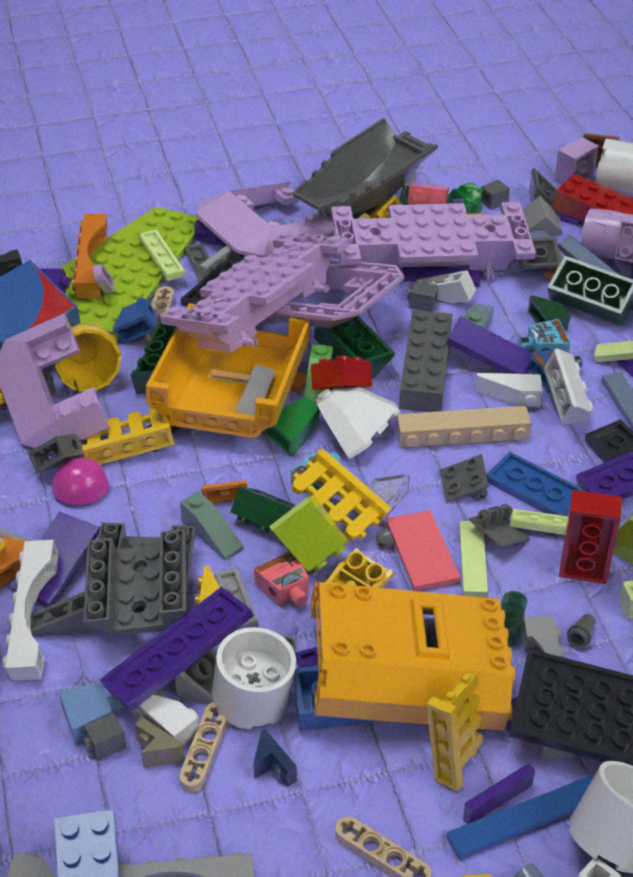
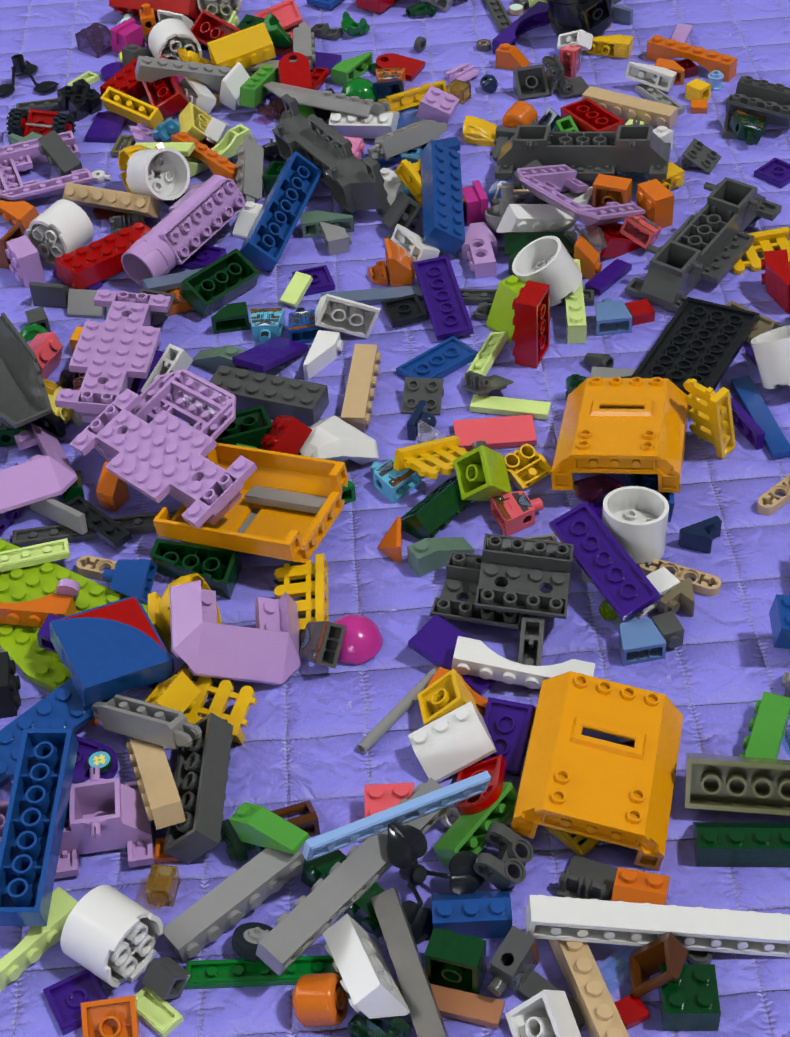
camera: 75 degrees left, 0 degrees up
none -> dark blue tile [407,400,437,441]

